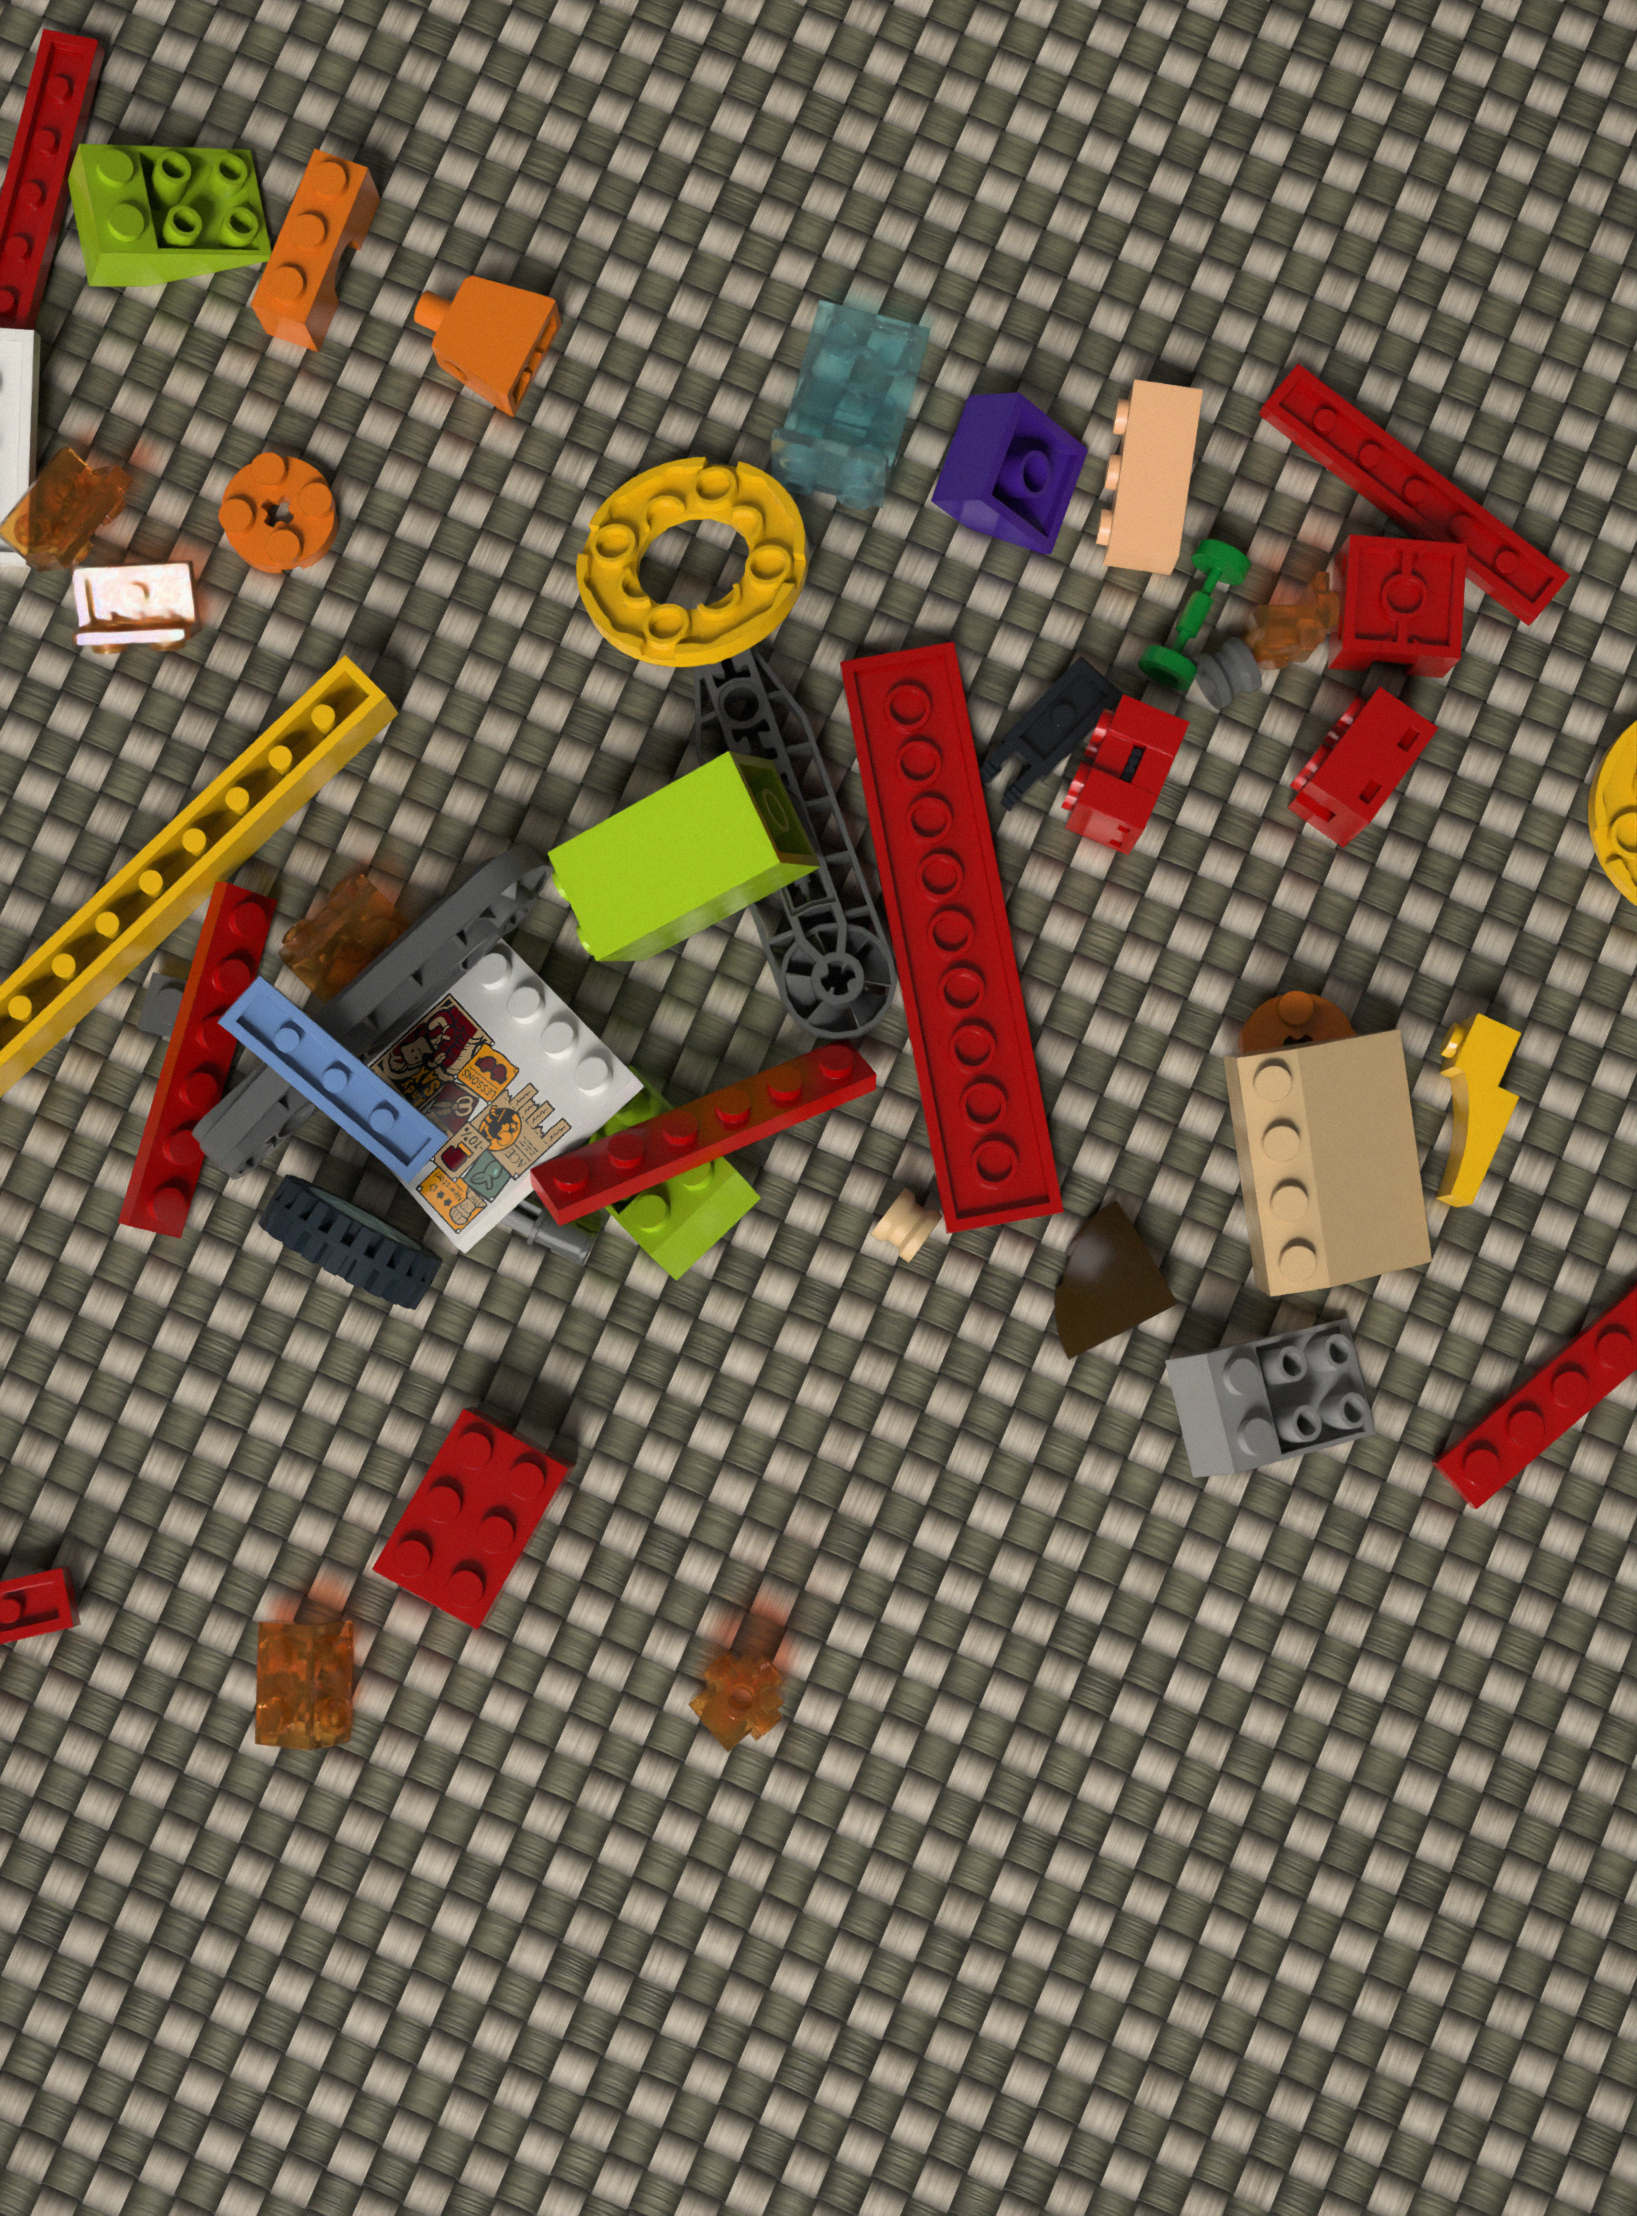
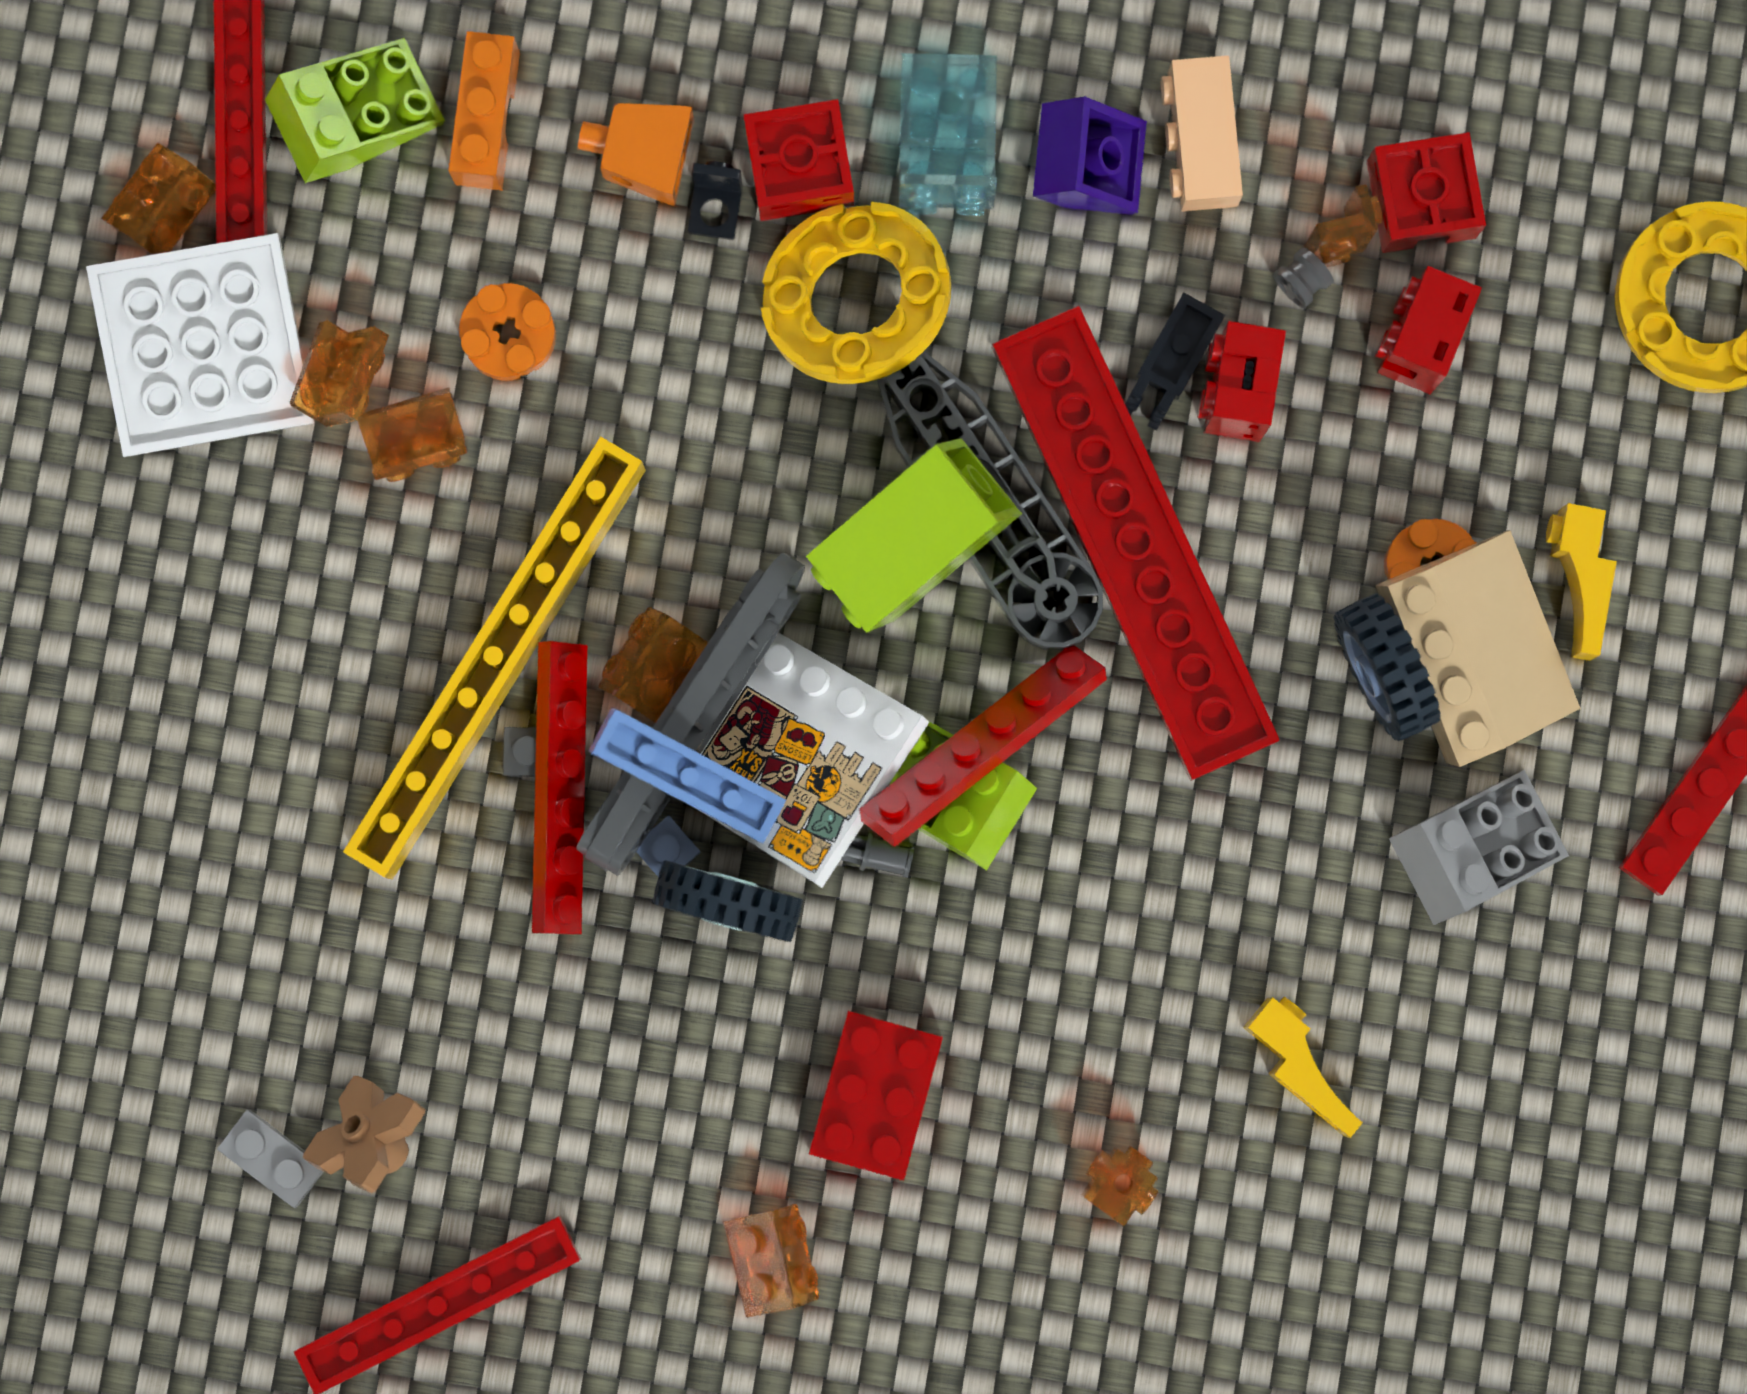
camera: 15 degrees left, 0 degrees up
tan wheel [870,1188,943,1263] -> none
dark brown brick [1054,1200,1178,1360] -> none
green wheel [1138,539,1251,690] -> none
red plate [1259,363,1570,626] -> none
none -> sand blue plate [637,815,701,877]
none -> black bracket [688,161,743,240]
none -> red piece [743,99,854,221]
none -> yellow slope [1243,997,1363,1138]
none -> black wheel [1333,593,1441,741]

